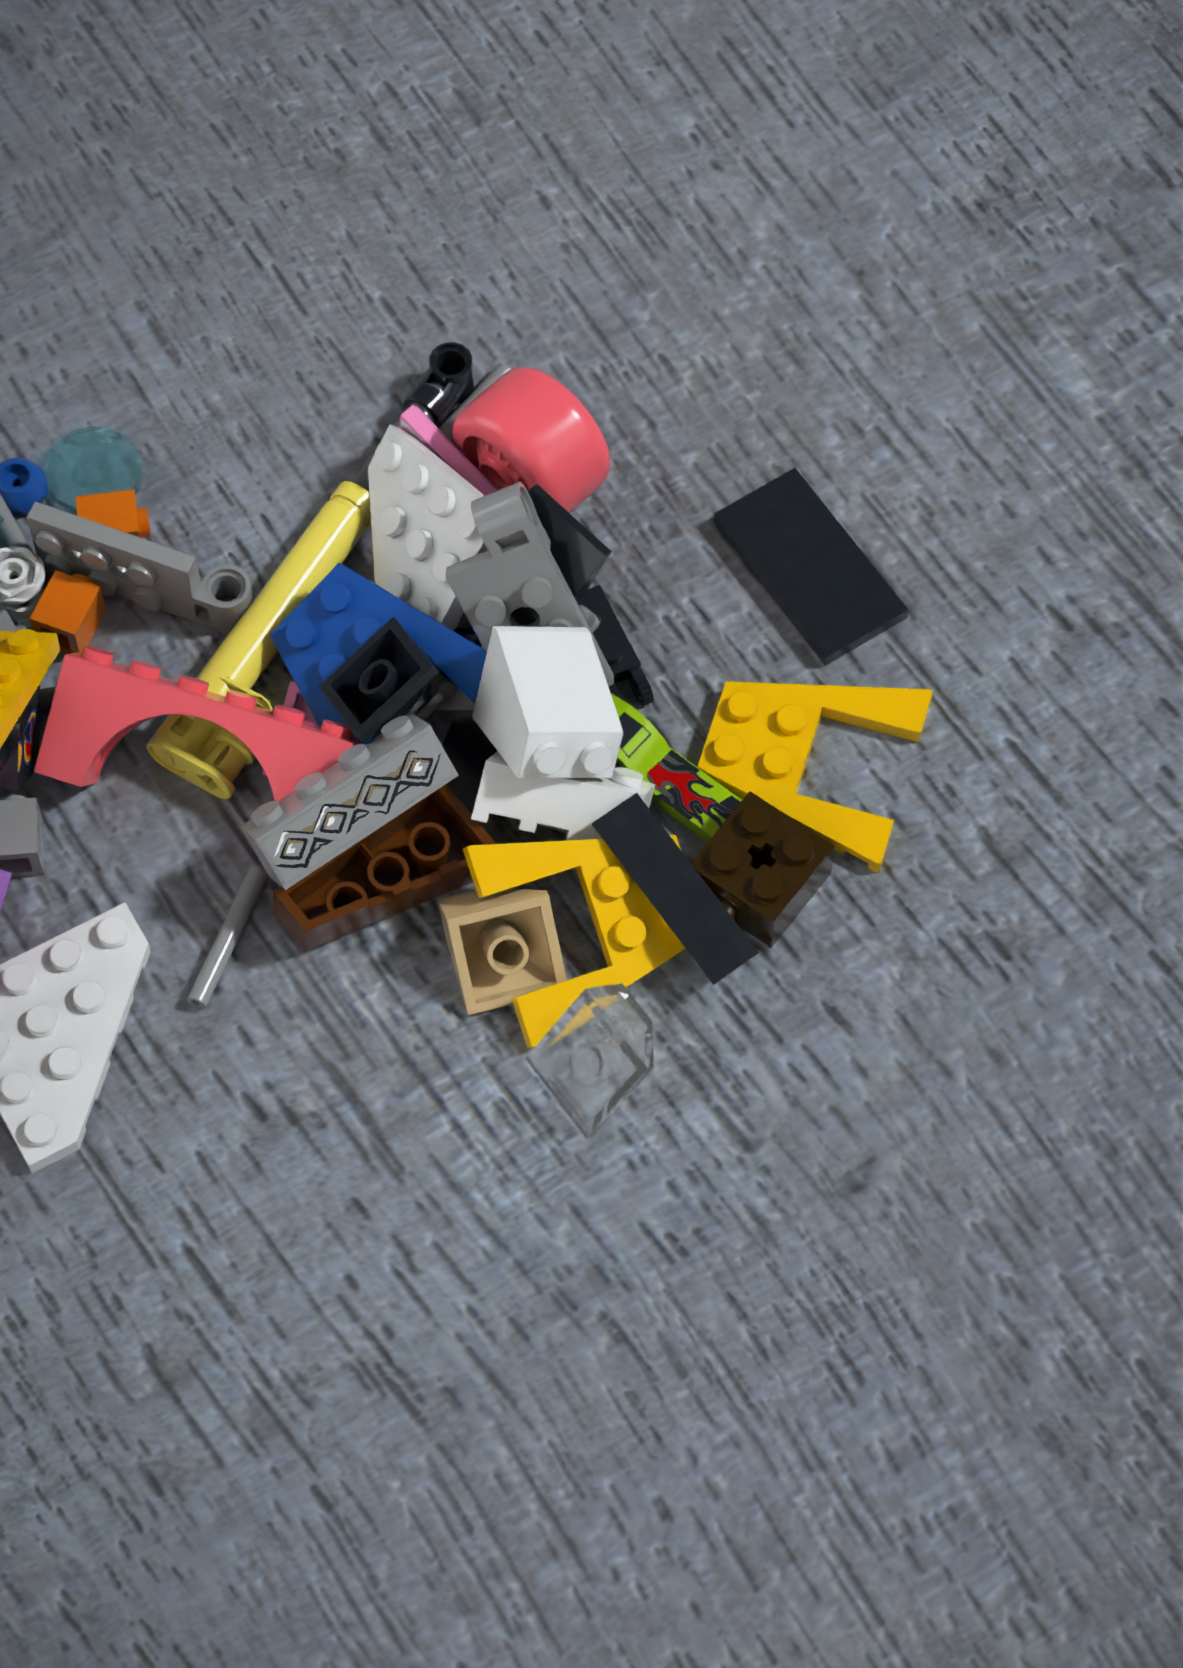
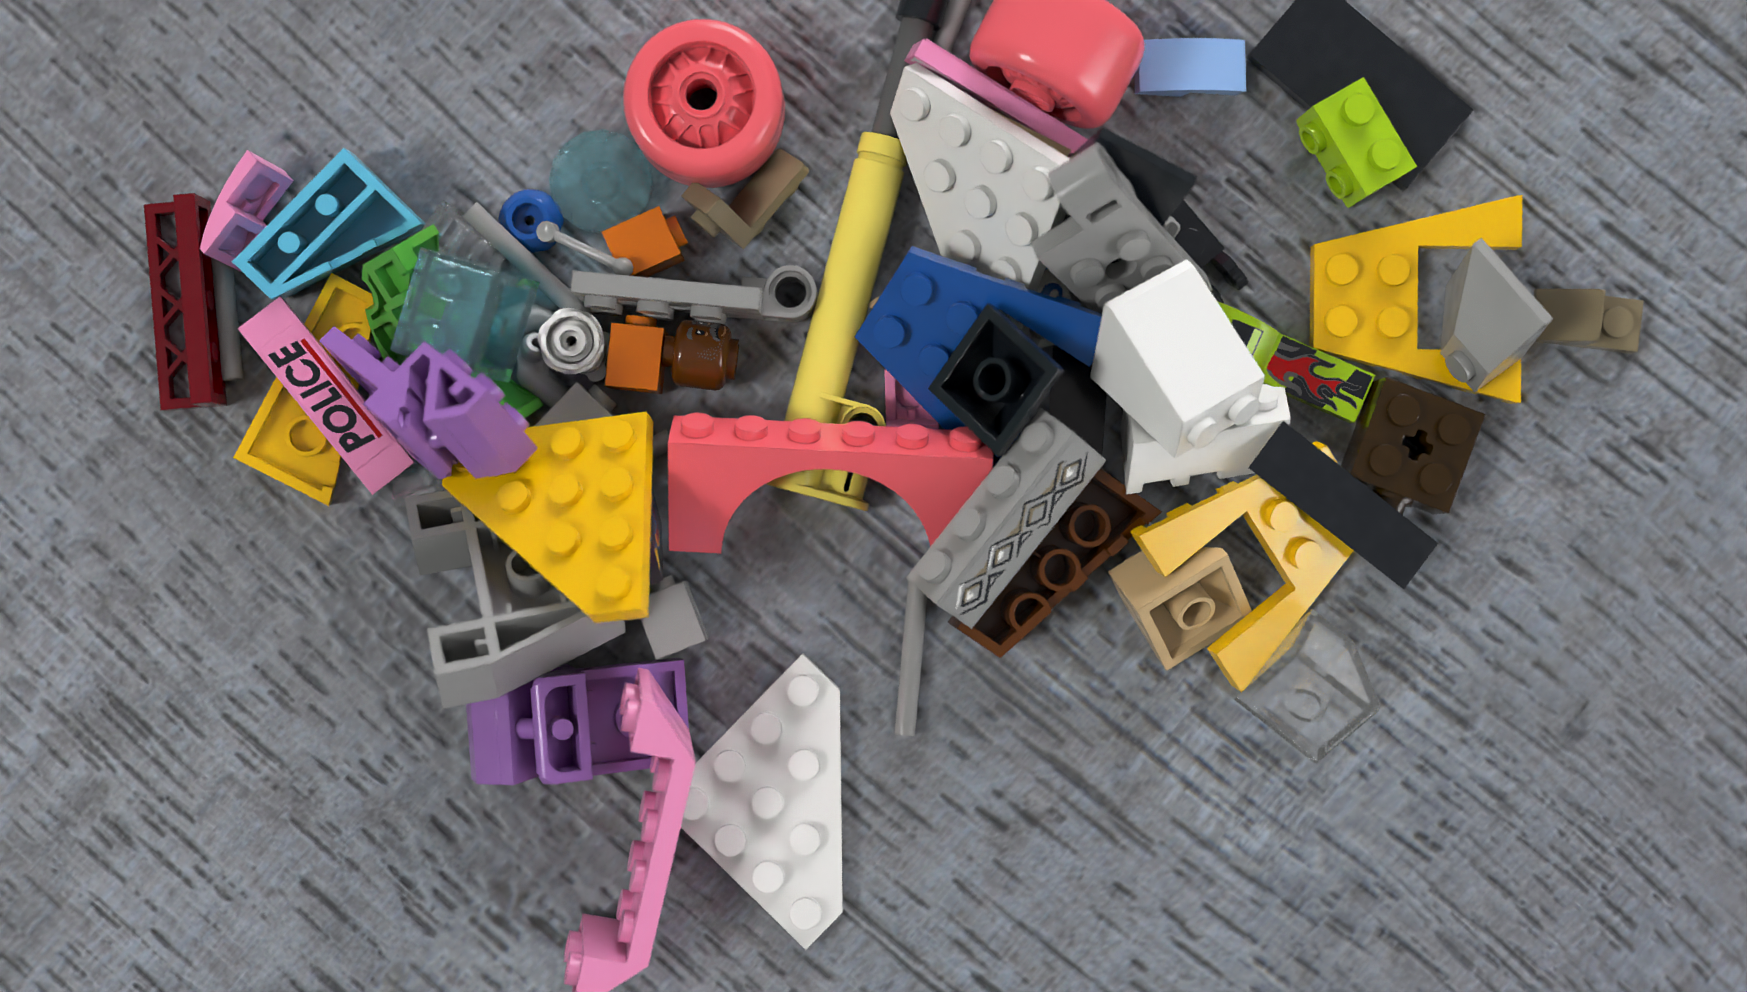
camera: 15 degrees left, 25 degrees up
none -> light grey hinge [536,221,633,276]
none -> coral wheel [623,19,785,188]
none -> reddish brown head [662,320,739,391]
none -> dark tan bracket [681,148,809,249]
none -> light blue slope [1134,38,1246,97]
none -> lime bracket [1296,77,1417,208]
none -> light grey slope [1440,238,1553,393]
none -> dark tan slope [1534,289,1644,354]

